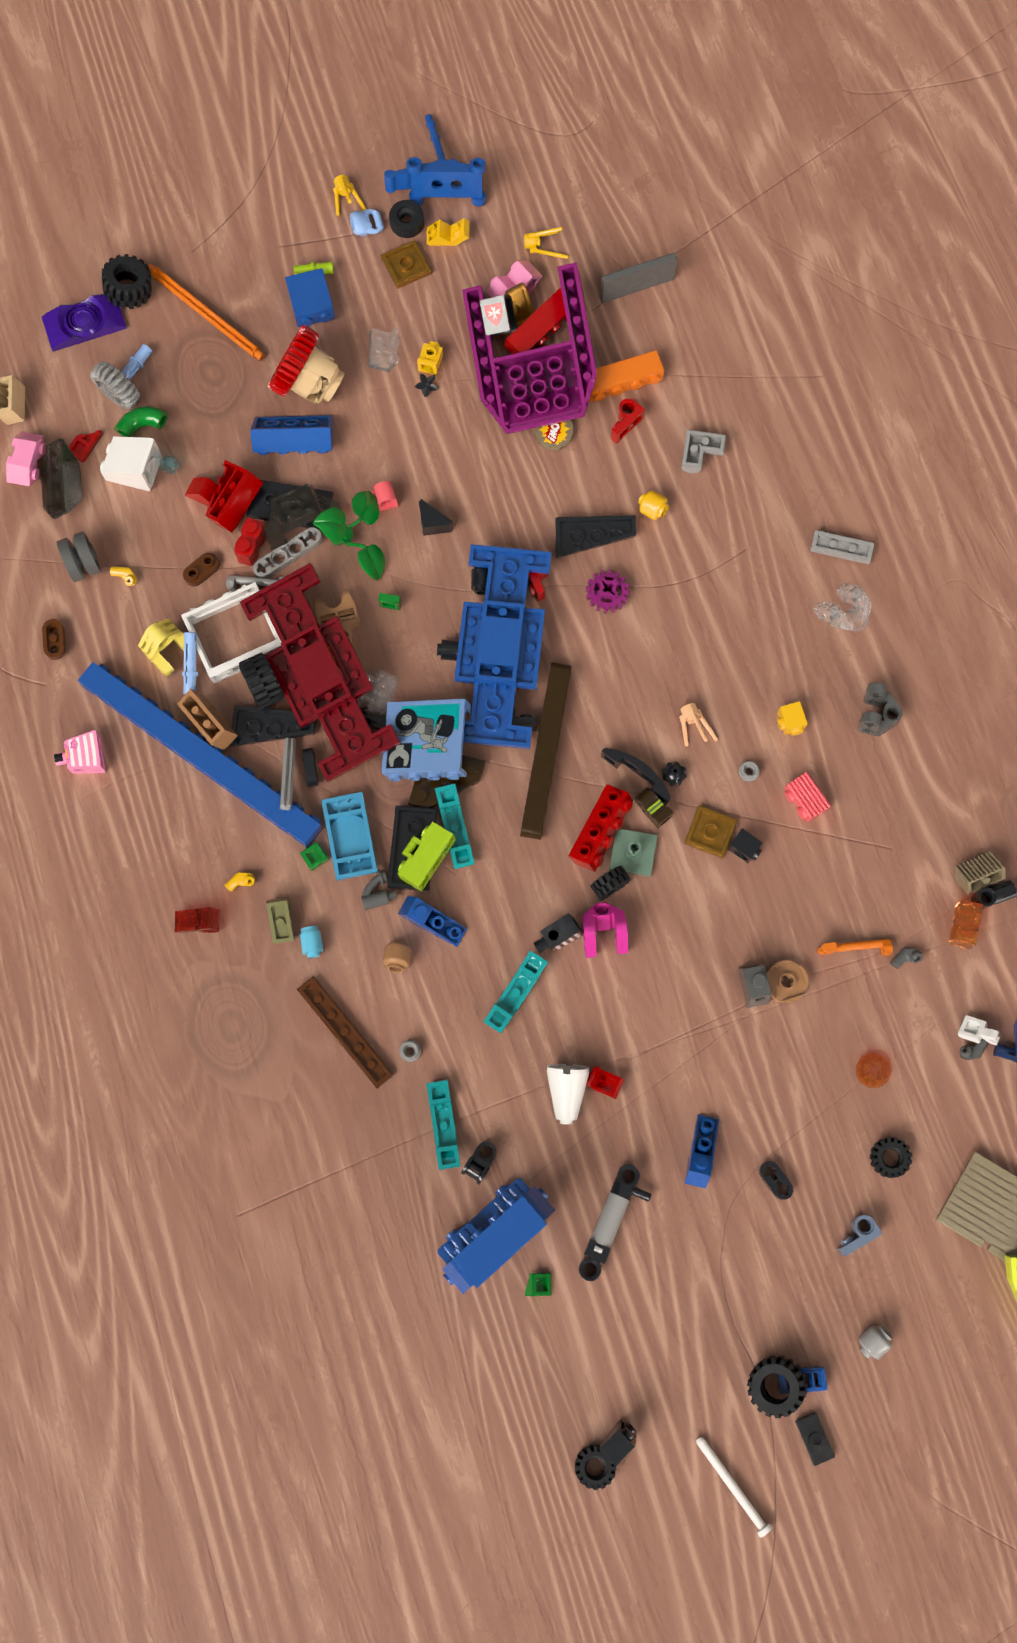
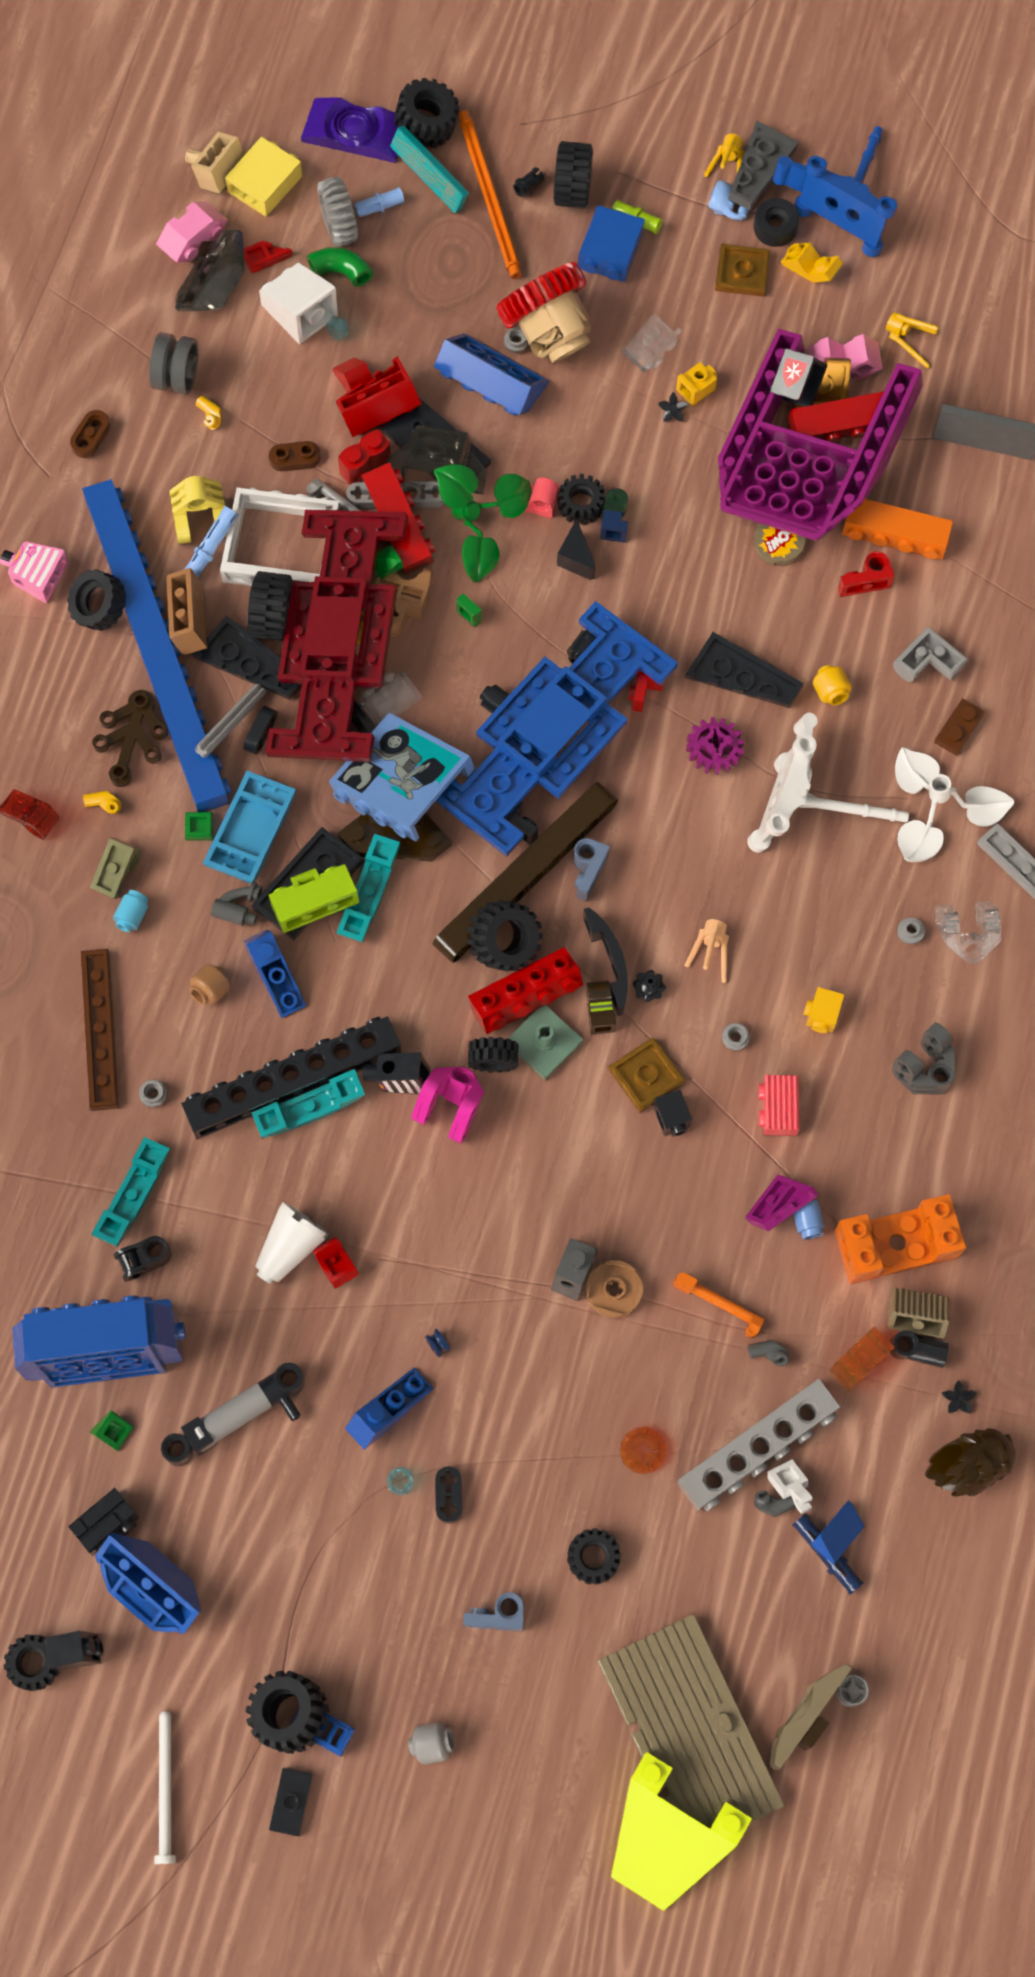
camera: 30 degrees right, 5 degrees down
none -> black tyre [67,569,126,631]
none -> black brick [68,1488,140,1556]
none -> dark brown plant [92,690,168,787]
none -> blue wedge [95,1533,202,1634]
none -> black brick [181,1016,402,1140]
none -> light yellow brick [225,137,302,217]
none -> red brick [362,462,435,574]
none -> green slope [375,545,404,579]
none -> clear light blue bush [387,1467,413,1496]
none -> teal tile [390,125,469,213]
none -> dark blue bush [425,1329,451,1358]
none -> black tyre [467,901,543,971]
none -> light grey plate [504,327,529,352]
none -> black pin [513,167,545,197]
none -> black tyre [553,141,593,208]
none -> black tyre [558,474,605,525]
none -> sand blue plate [573,838,610,902]
none -> leg [600,488,628,543]
none -> light grey brick [677,1379,840,1512]
none -> dark grey wing [729,120,799,210]
none -> magenta wing [745,1174,818,1231]
none -> white piece [747,713,909,853]
none -> medium blue brick [793,1200,825,1240]
none -> orange plate [834,1194,966,1284]
none -> white plant [895,747,1014,862]
none -> light grey plate [897,918,925,944]
none -> reddish brown plate [934,698,985,756]

